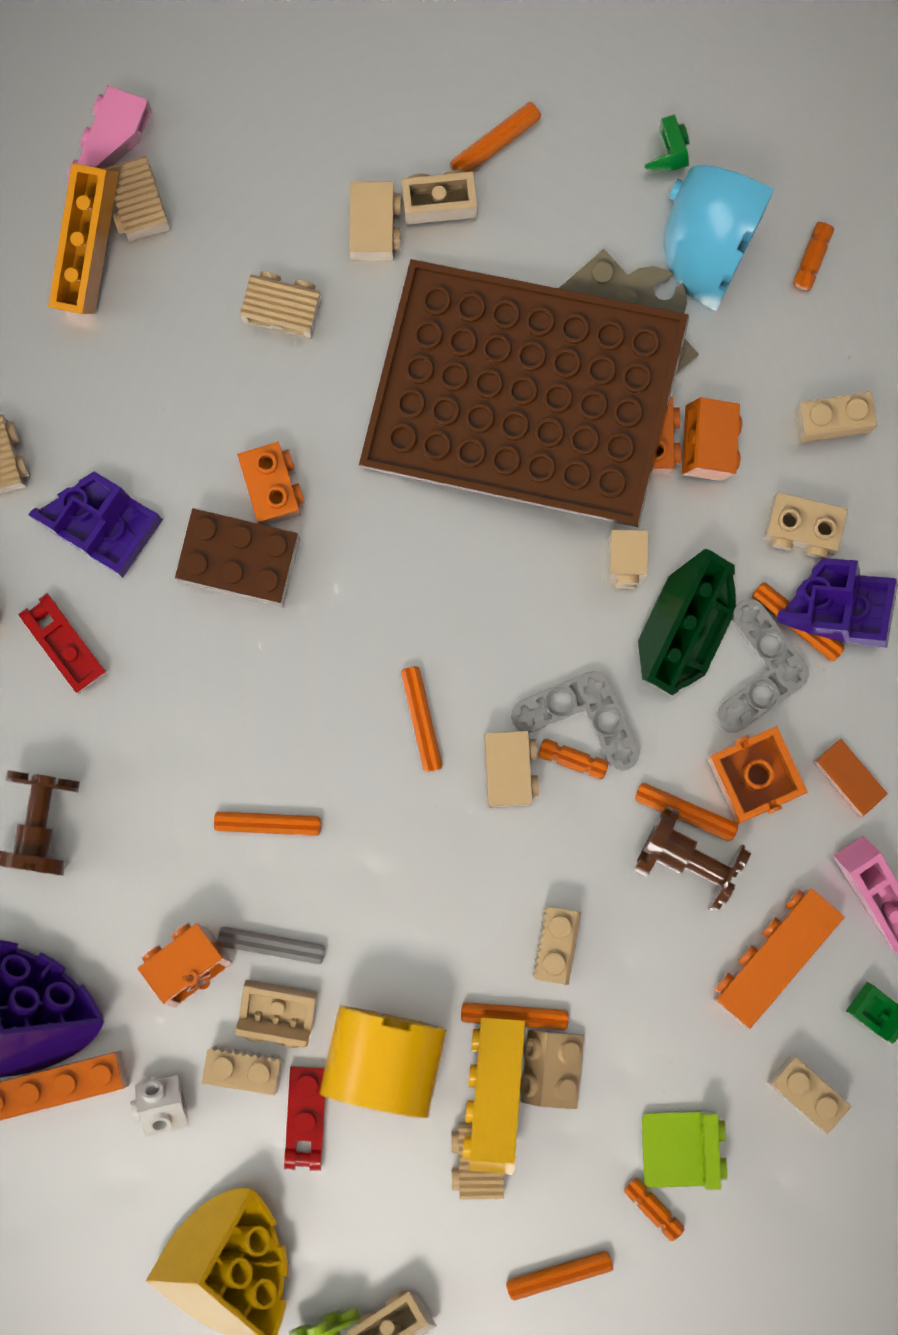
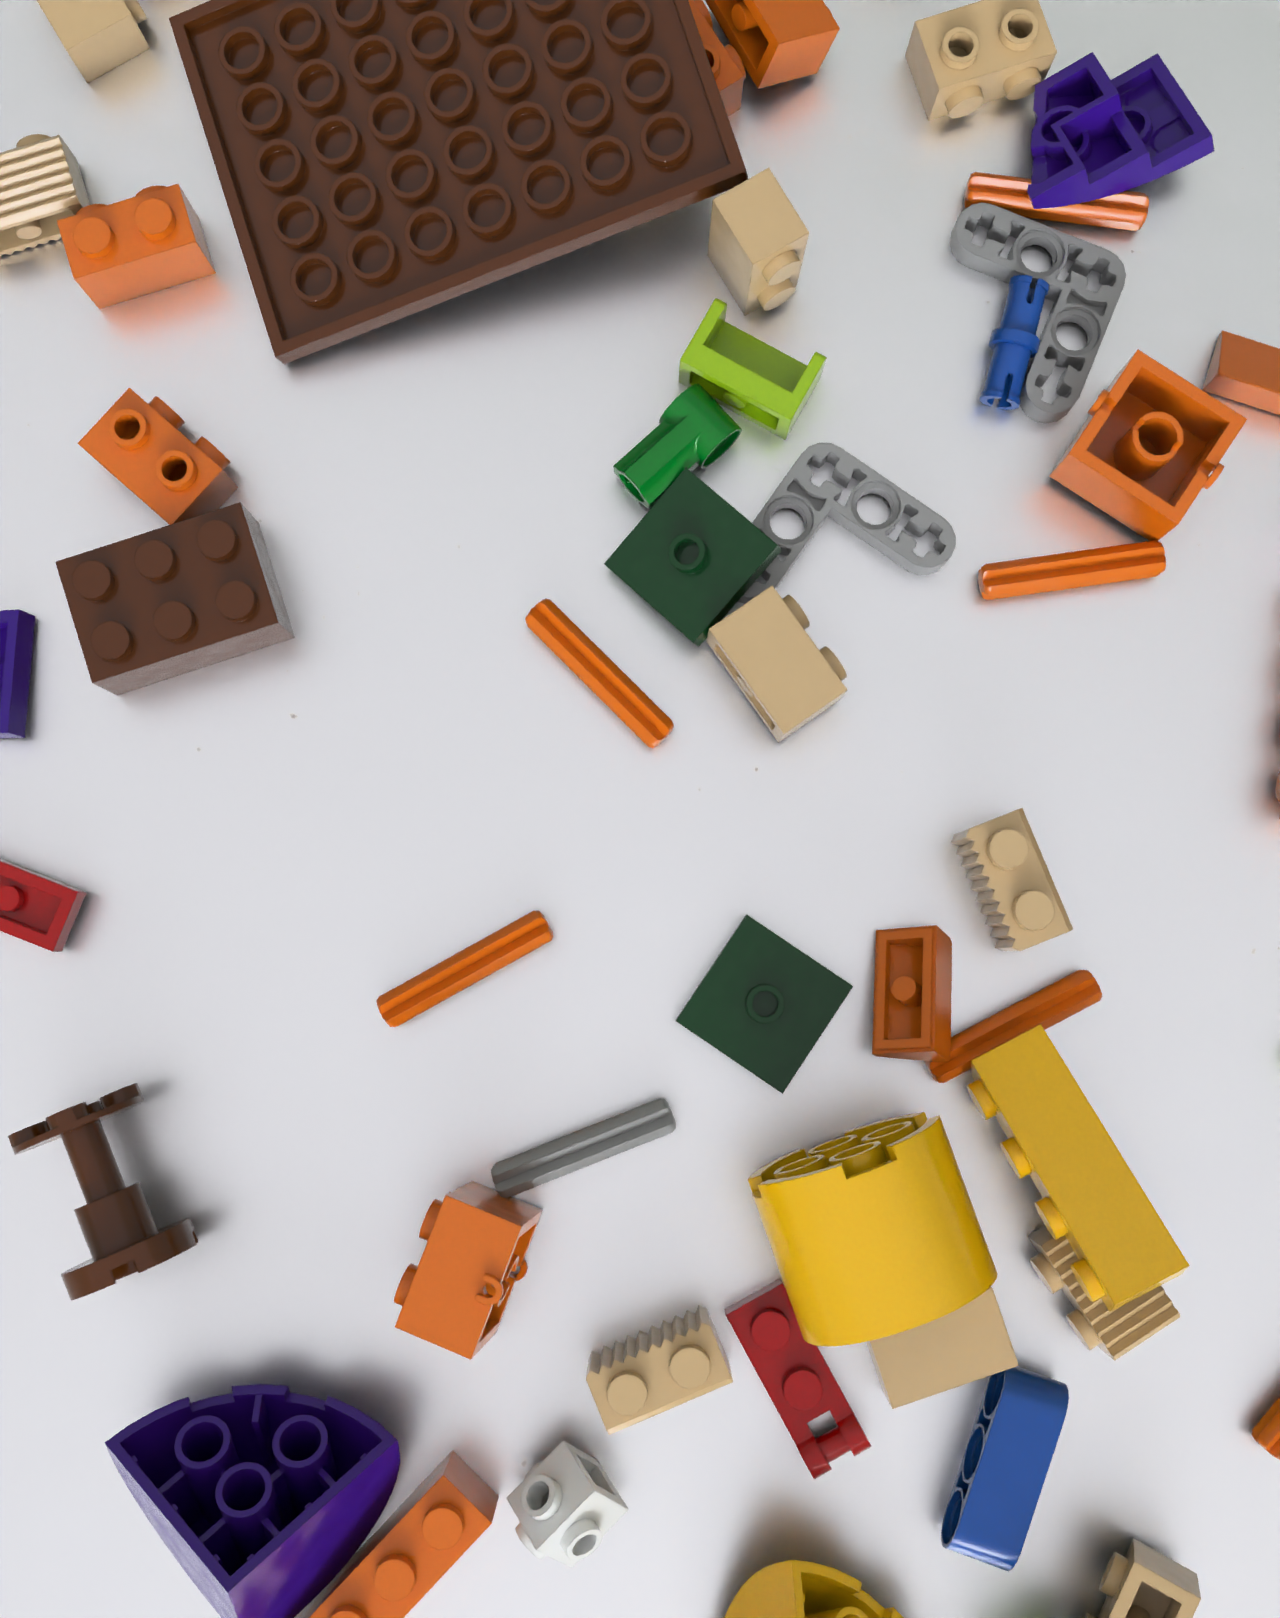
camera: 35 degrees left, 0 degrees up
tan bracket [235,980,317,1048] -> none
tan bracket [520,1030,584,1109] -> none
orange axle [538,739,609,779] -> none
reddish brown piece [633,805,751,911] -> none
dark green wedge [638,549,736,696] -> none
none -> orange brick [57,184,216,309]
none -> dark green plate [604,468,782,647]
none -> green piece [613,383,742,510]
none -> dark green plate [675,915,853,1094]
none -> lime panel [678,298,827,440]
none -> tan brick [866,1287,1019,1409]
none -> orange slope [872,925,952,1062]
none -> blue beam [941,1366,1069,1571]
none -> blue pin [979,275,1050,410]

